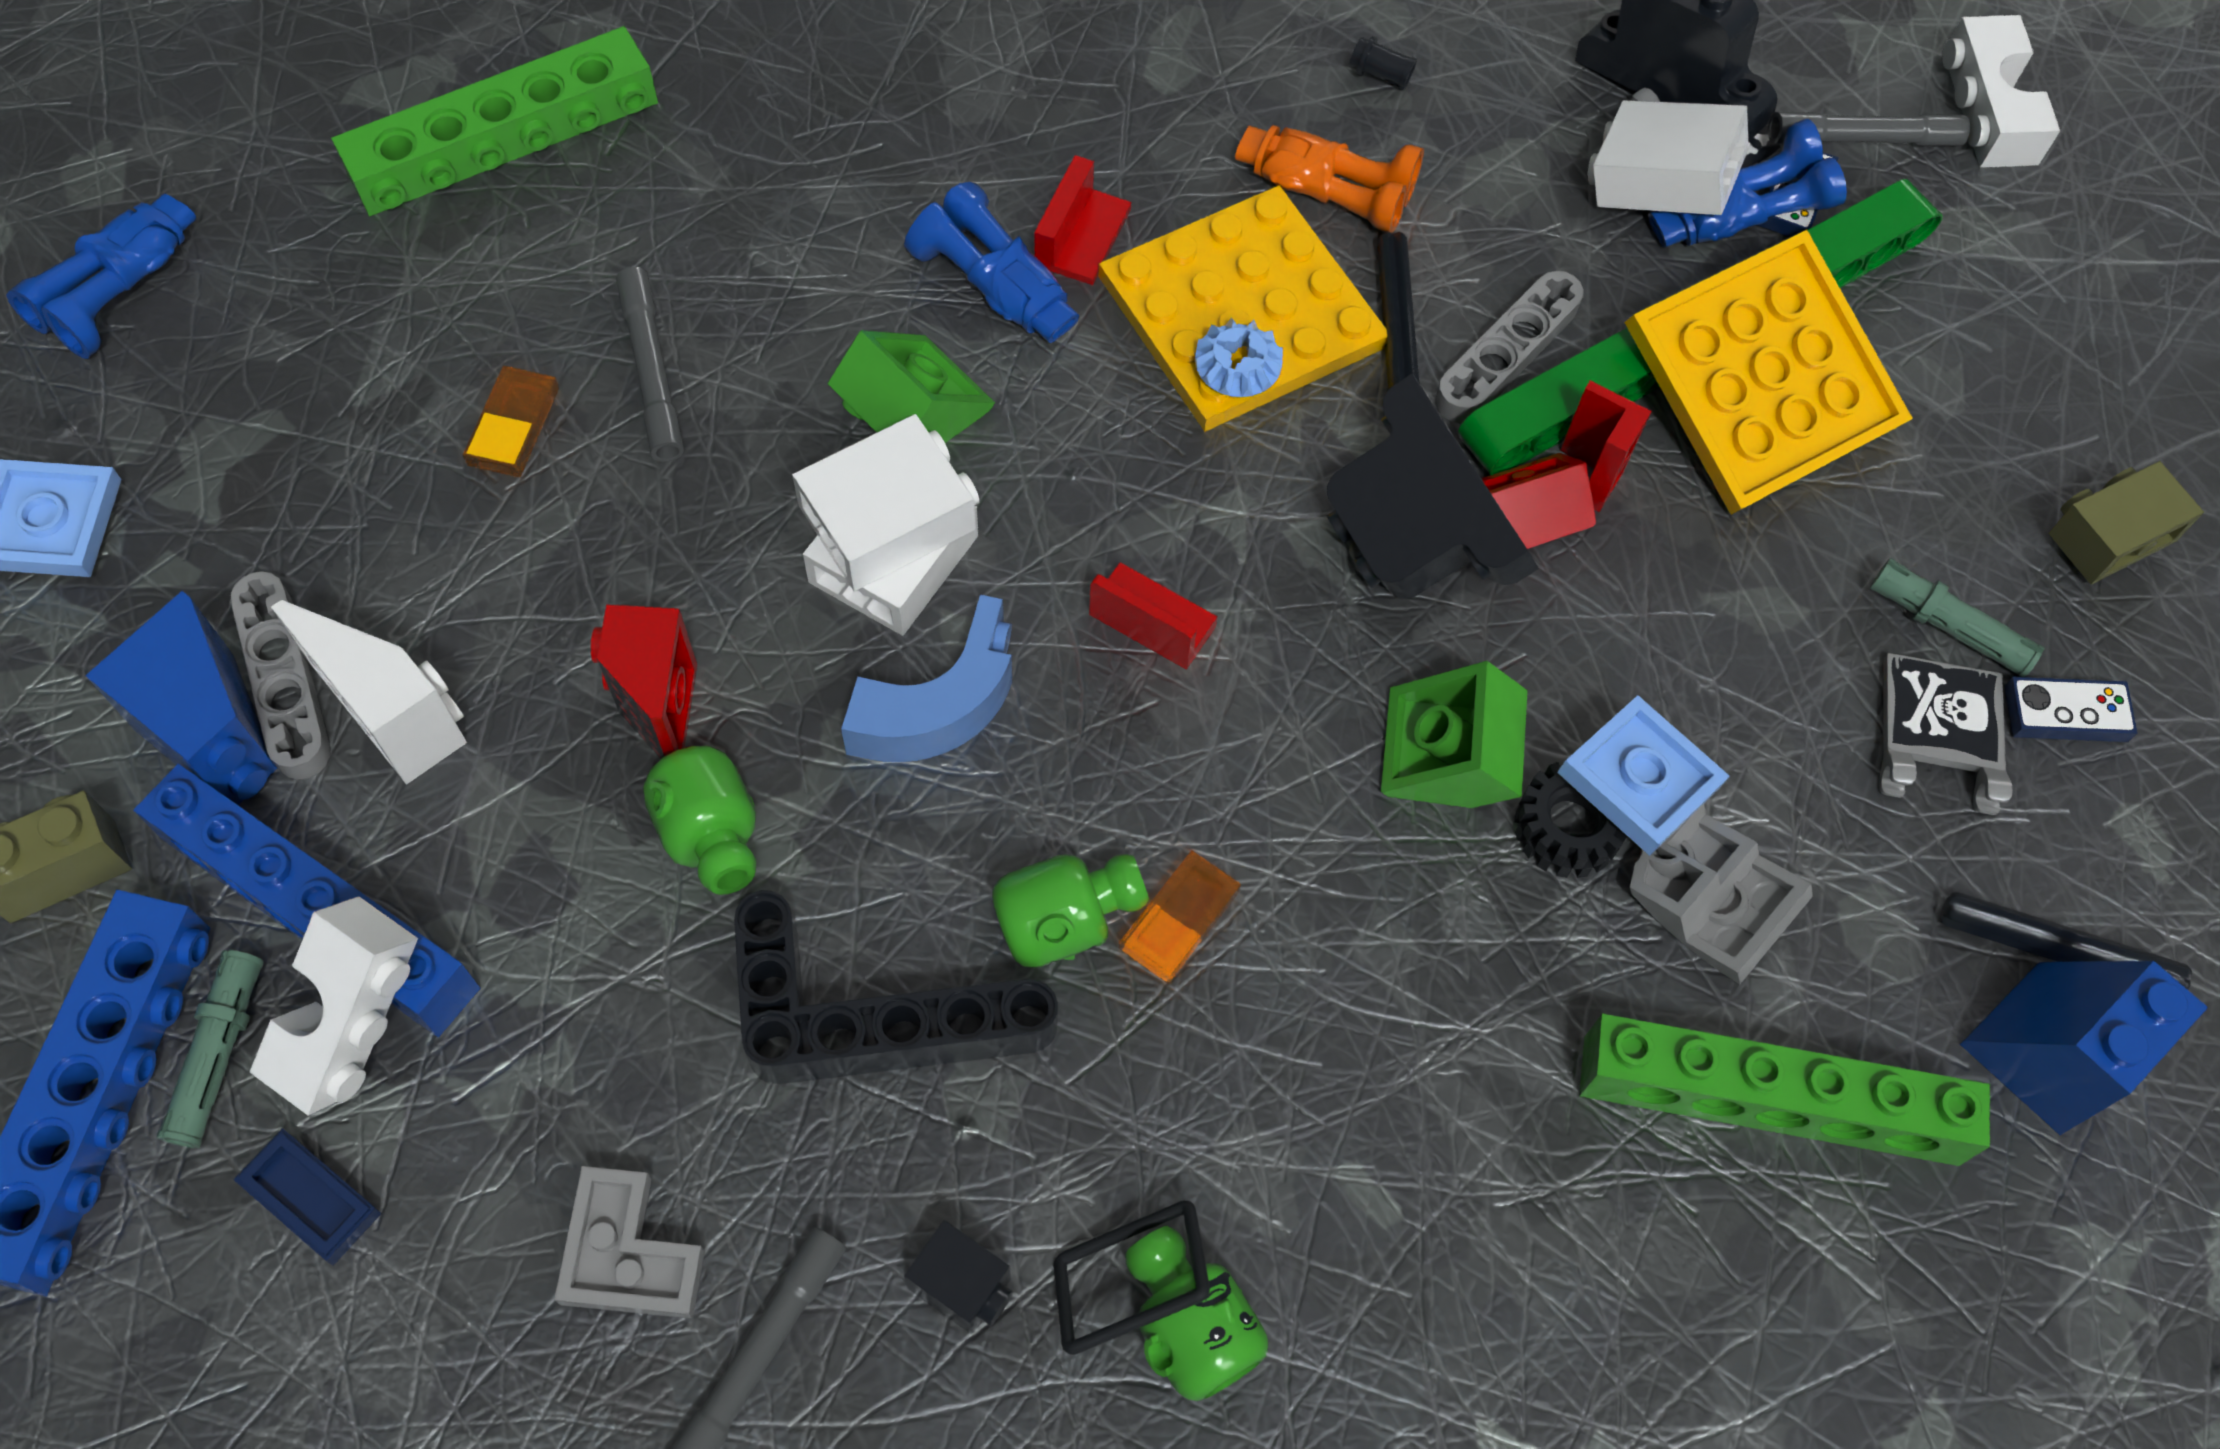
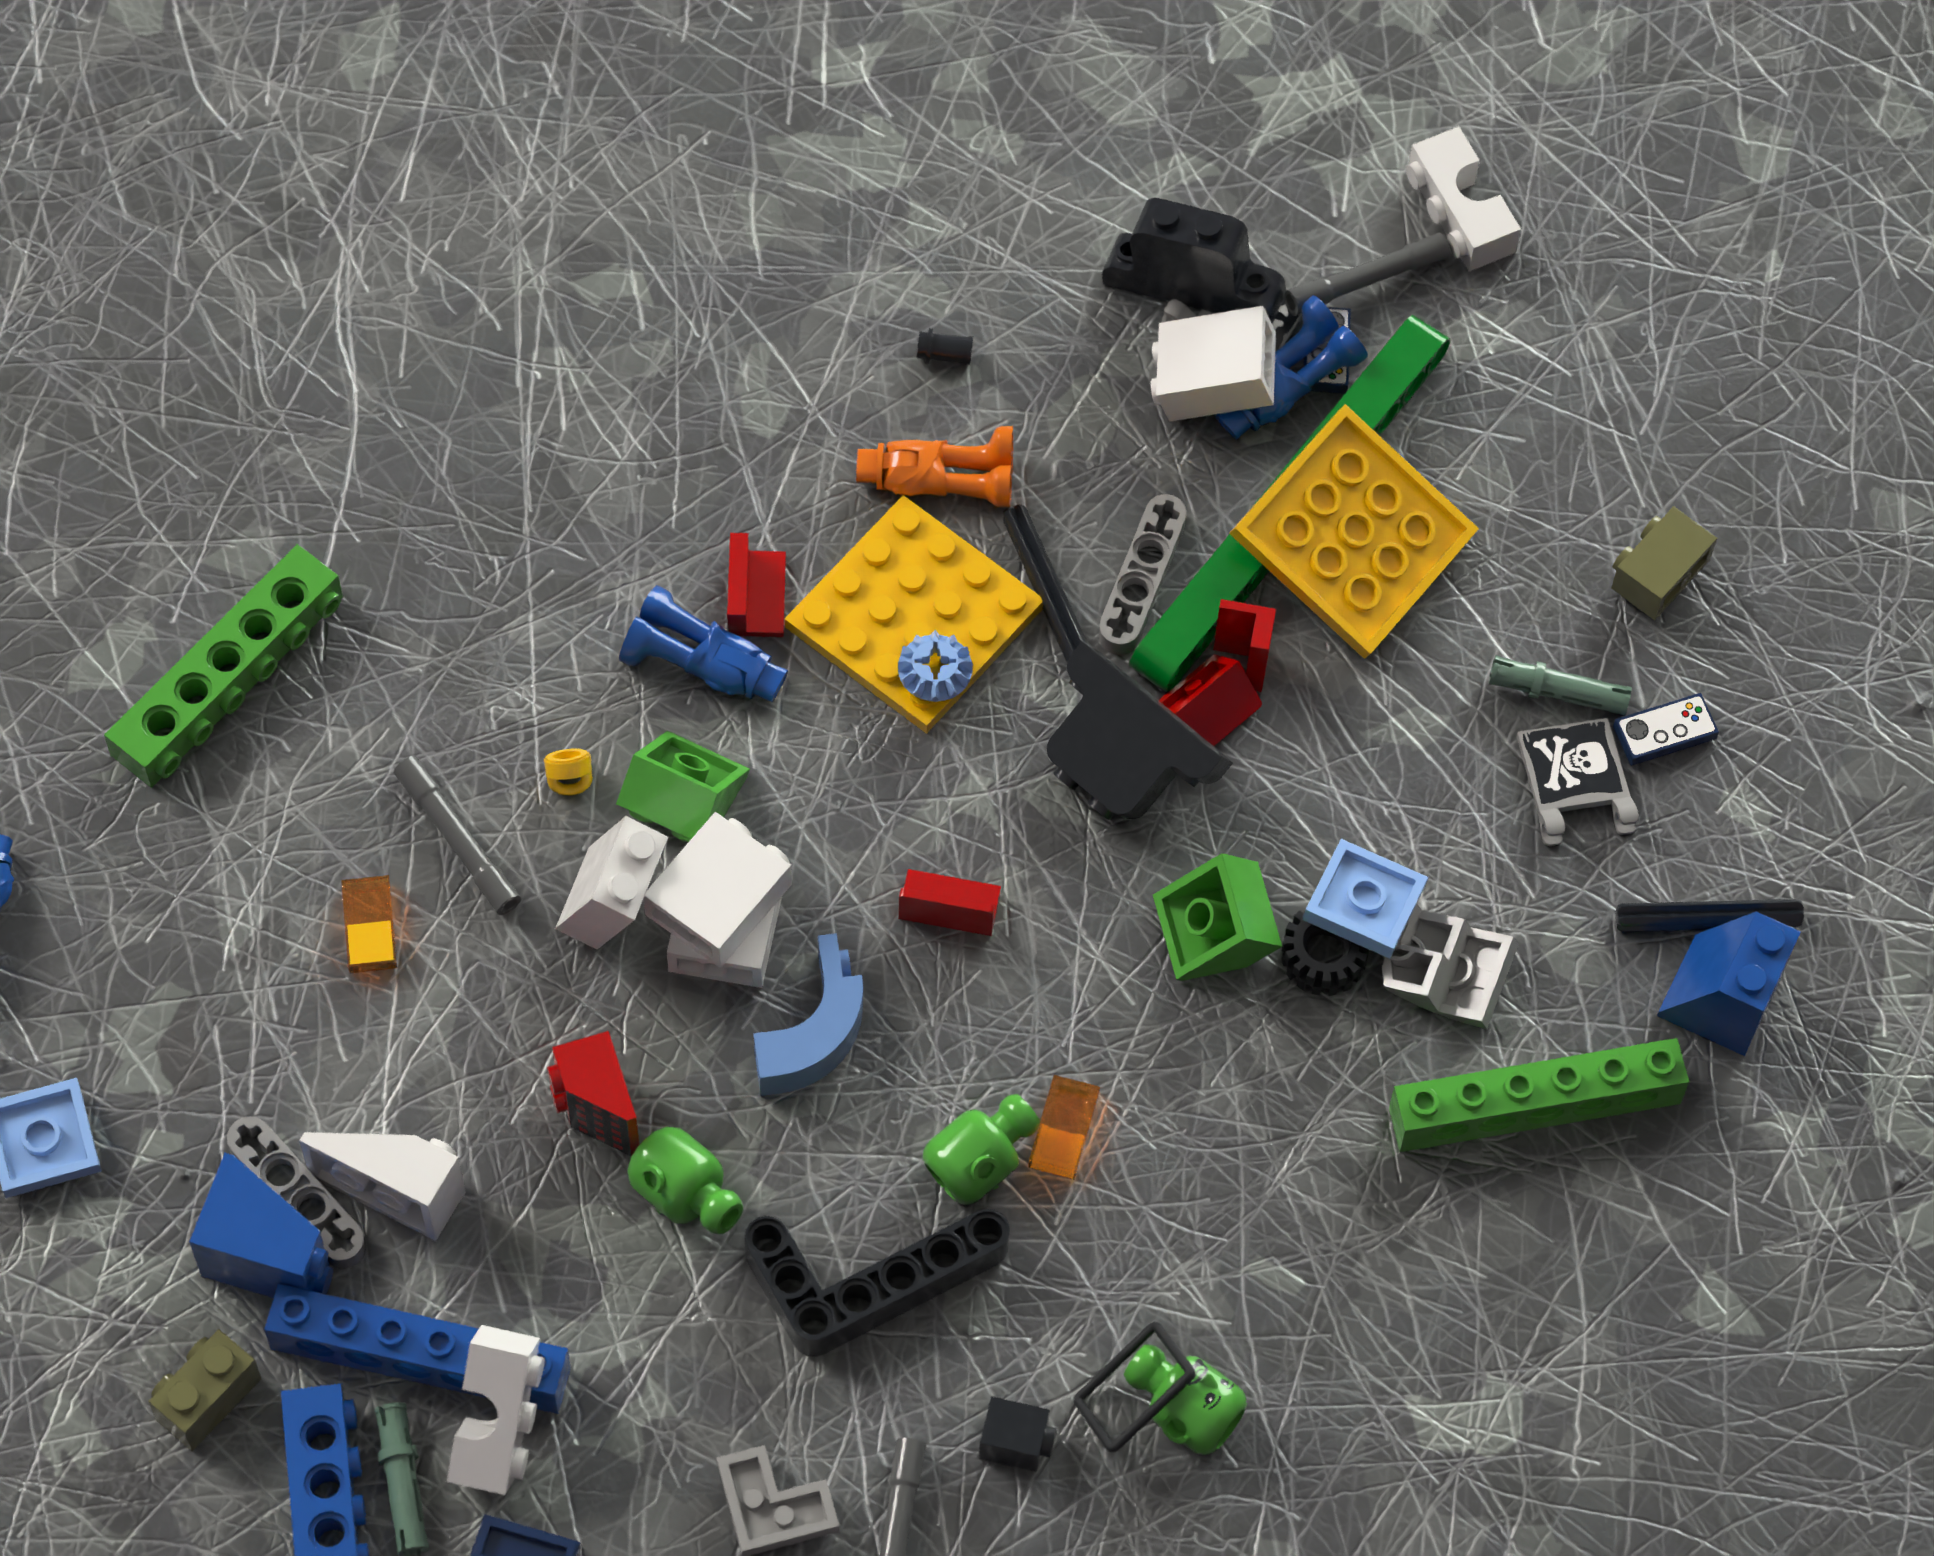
camera: 20 degrees left, 0 degrees up
none -> yellow tile [544,749,593,796]
none -> white brick [555,816,668,949]

